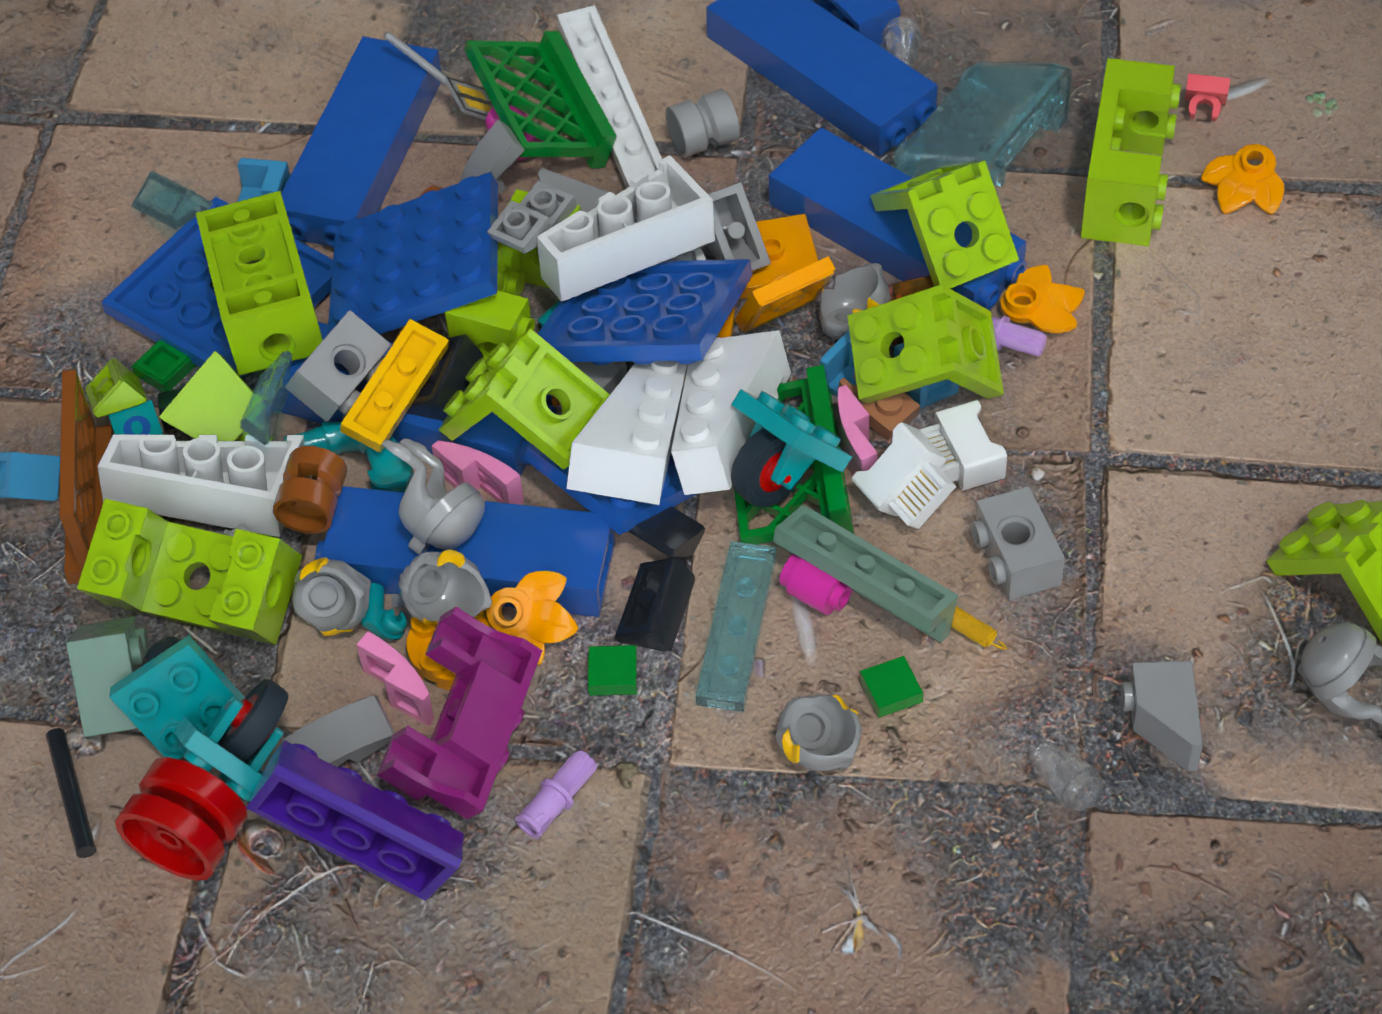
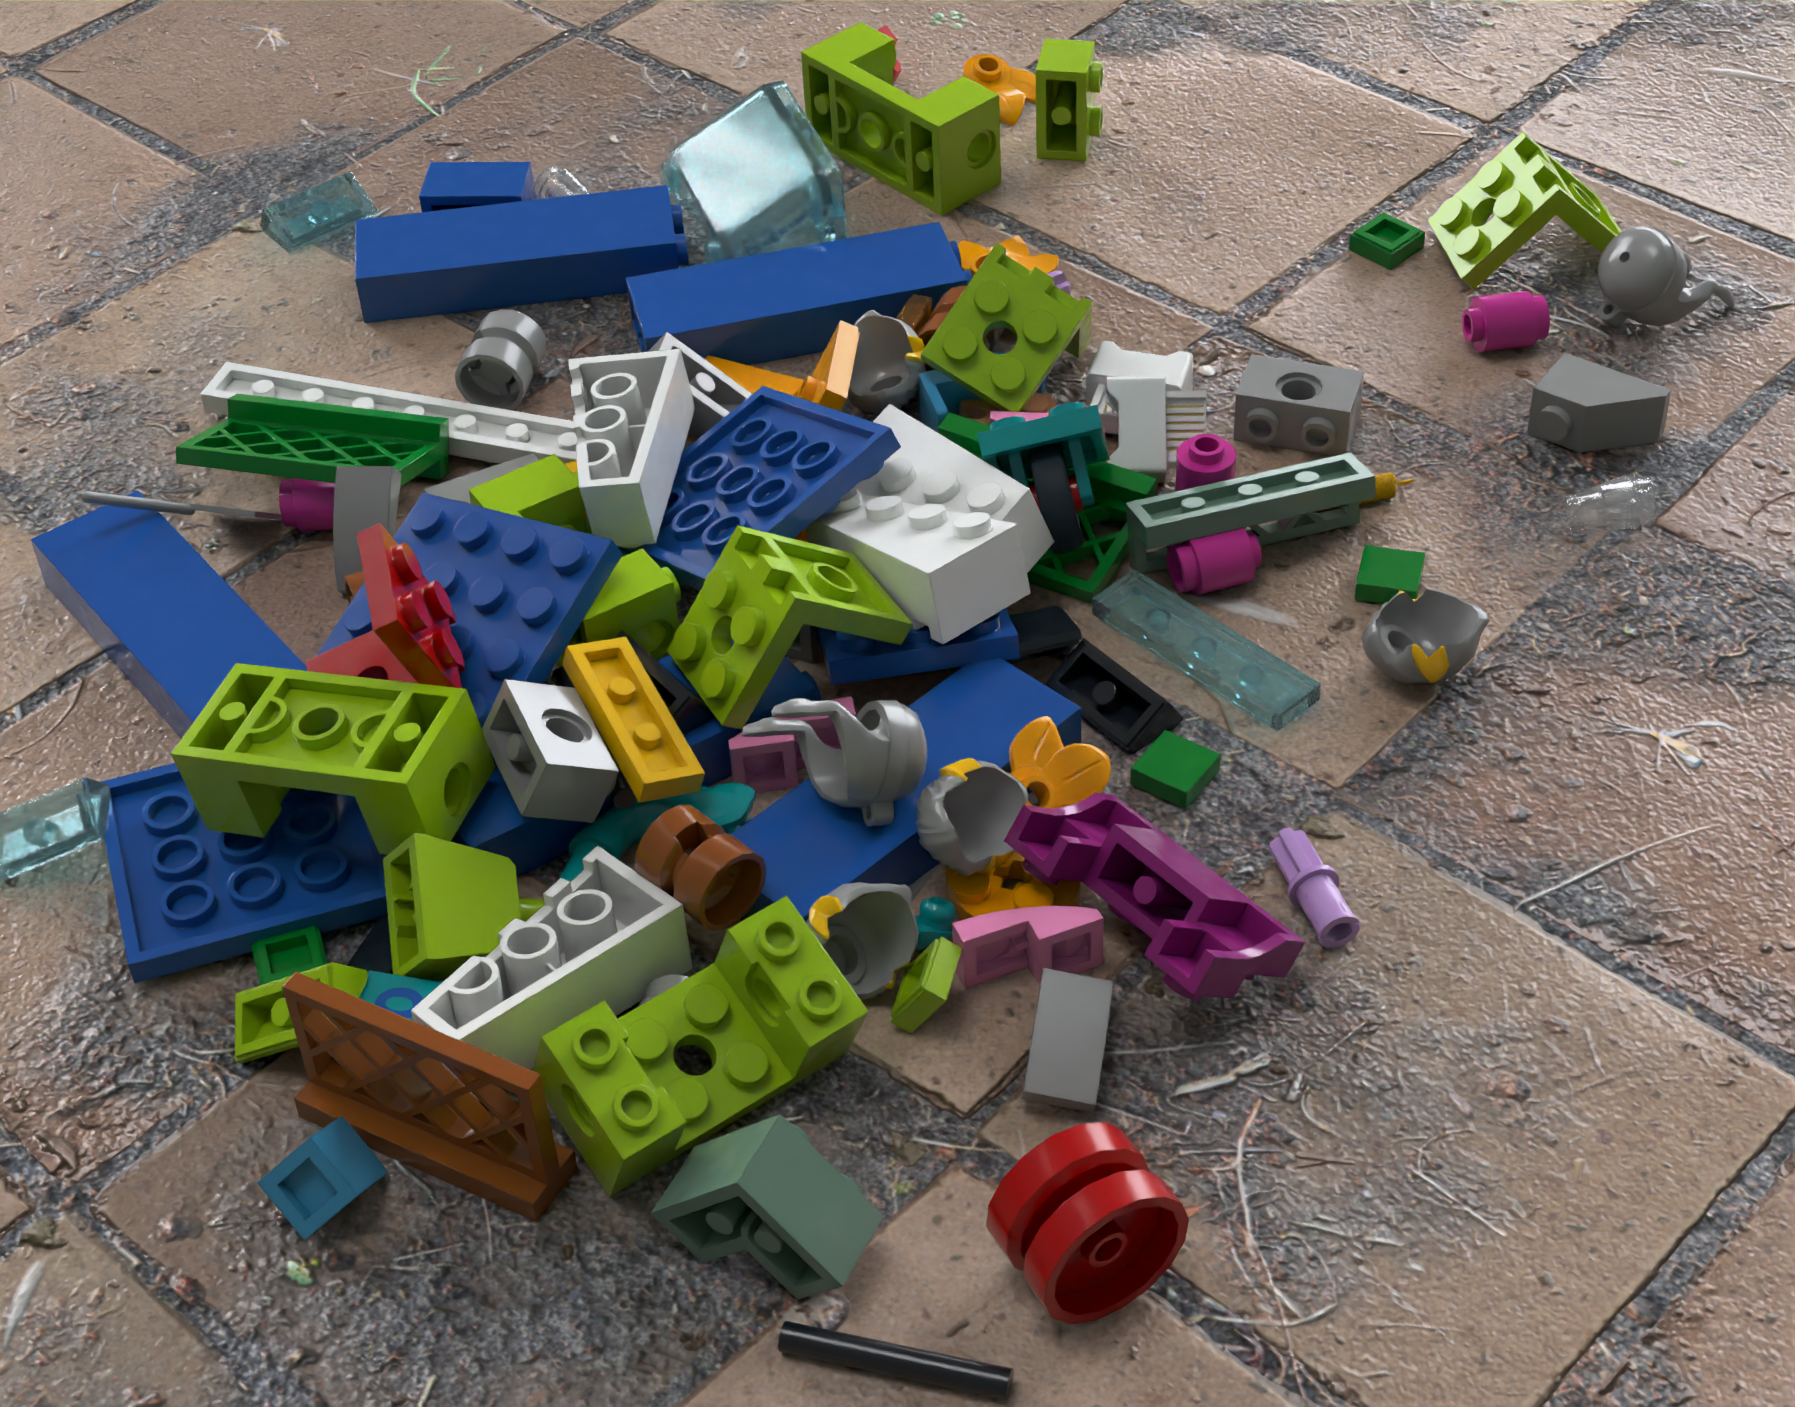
camera: 55 degrees left, 10 degrees down
teal plate [109,635,245,759] -> none
plate [173,679,288,802] -> none
dark azure panel [237,158,290,202] -> none
clear light blue slope [240,351,292,445] -> none
dark purple slope [246,740,464,901] -> none
light grey slope [487,180,577,253] -> none
lime bracket [870,160,1019,289] -> none
none -> red bracket [306,523,472,702]
none -> lime tile [890,936,962,1034]
none -> lime brick [1036,38,1103,161]
none -> dark pink brick [1175,434,1236,492]
none -> green tile [1349,212,1425,270]
none -> dark pink brick [1462,291,1550,352]

